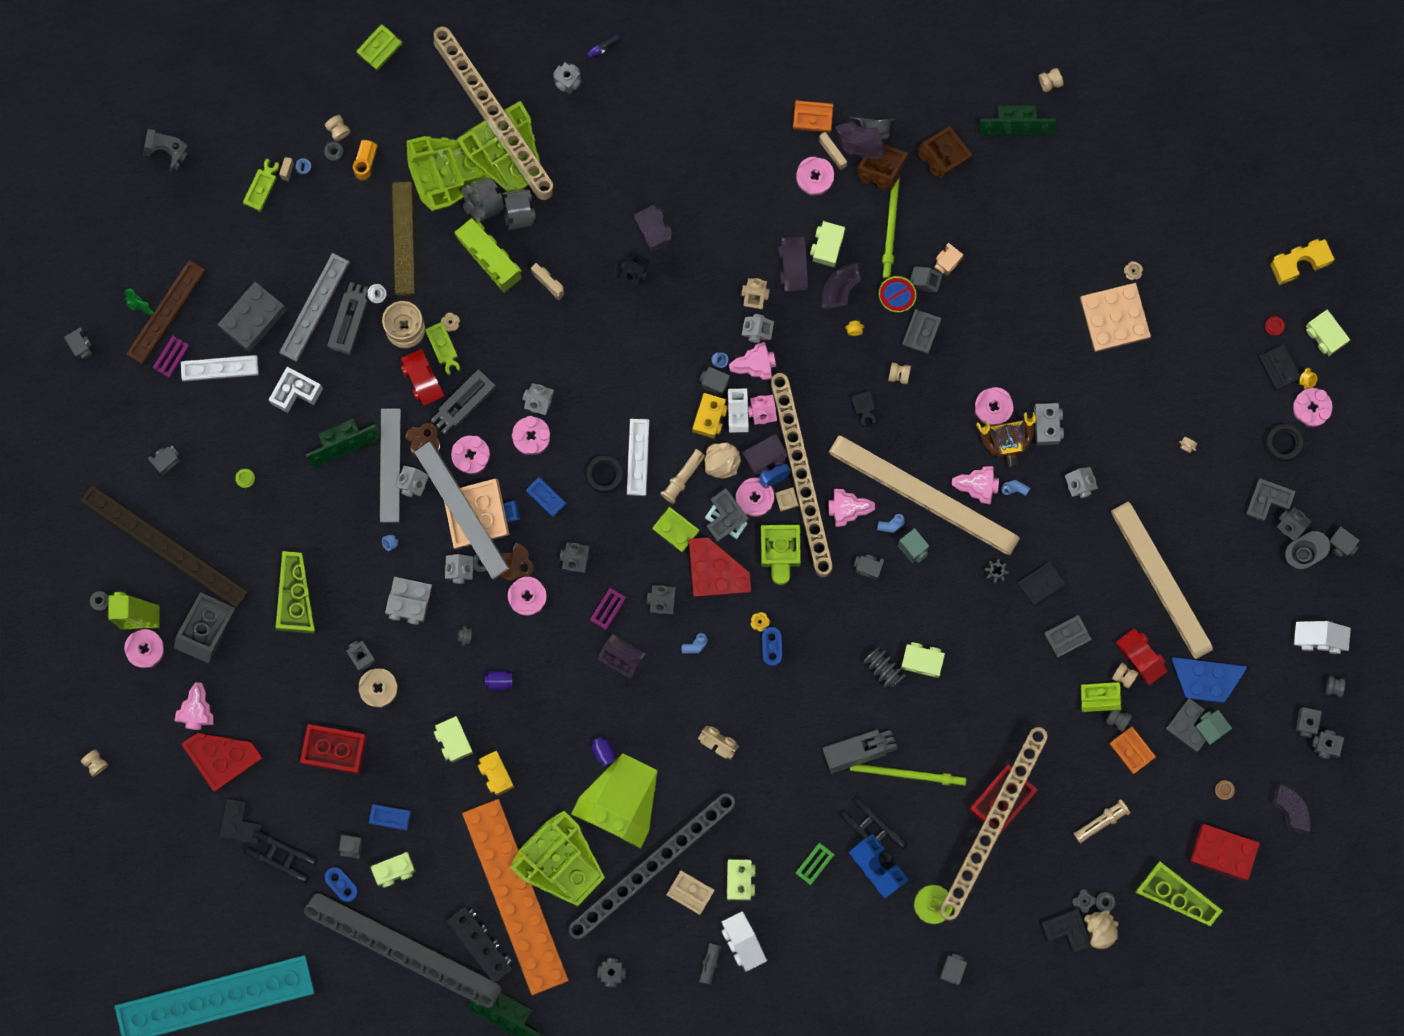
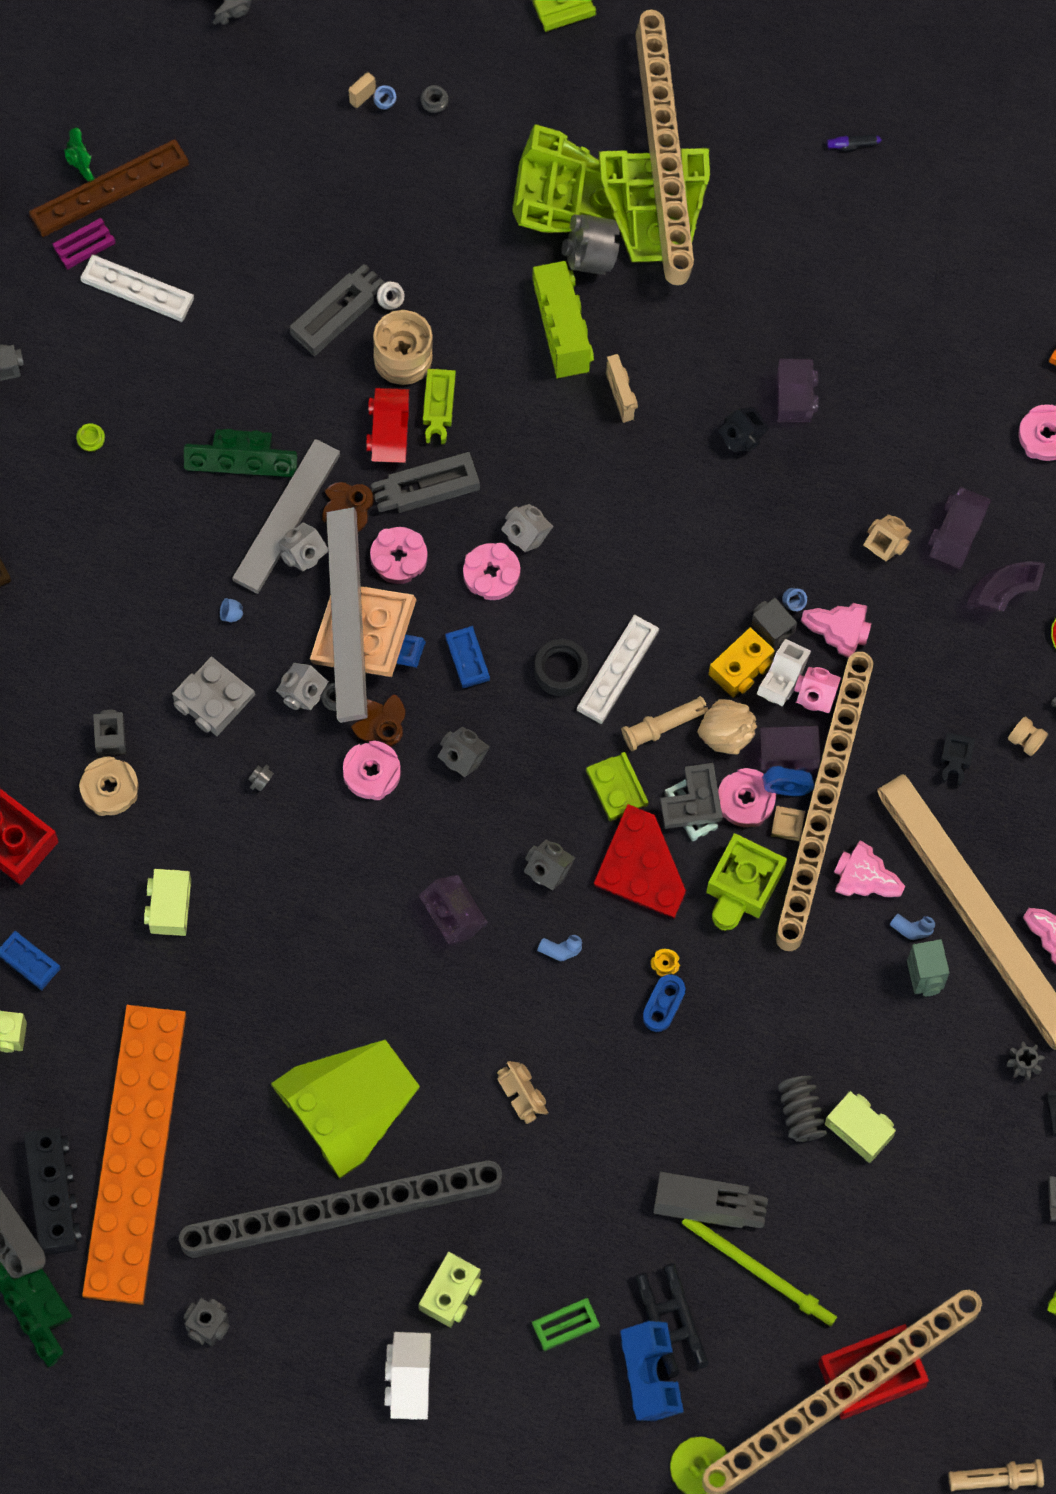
camera: 25 degrees right, 10 degrees down
dark grey brick [218,282,286,353] -> none
lime plate [243,159,279,212] -> none
white brick [269,367,323,413] -> none
lime wedge [276,551,315,633] -> none
light grey tile [279,253,350,362] -> none
tan wheel [325,115,350,141] -> none
light orange piece [353,140,378,180] -> none
clear yellow tile [392,182,415,295] -> none
tan plate [441,313,460,331] -> none
yellow brick [478,751,514,796] -> none
dark purple brick [485,671,512,690] -> none
dark grey brick [501,189,535,230] -> none
lime wedge [510,811,605,906] -> none
light grey brick [553,63,581,94] -> none
magenta tile [590,588,626,630] -> none
dark purple brick [591,736,616,767] -> none
tan plate [667,871,714,915] -> none
dark grey pin [699,943,721,985] -> none
light grey brick [742,314,774,343] -> none
yellowish green brick [810,221,845,267] -> none
yellow plate [845,321,864,336] -> none
dark grey brick [853,555,884,580] -> none

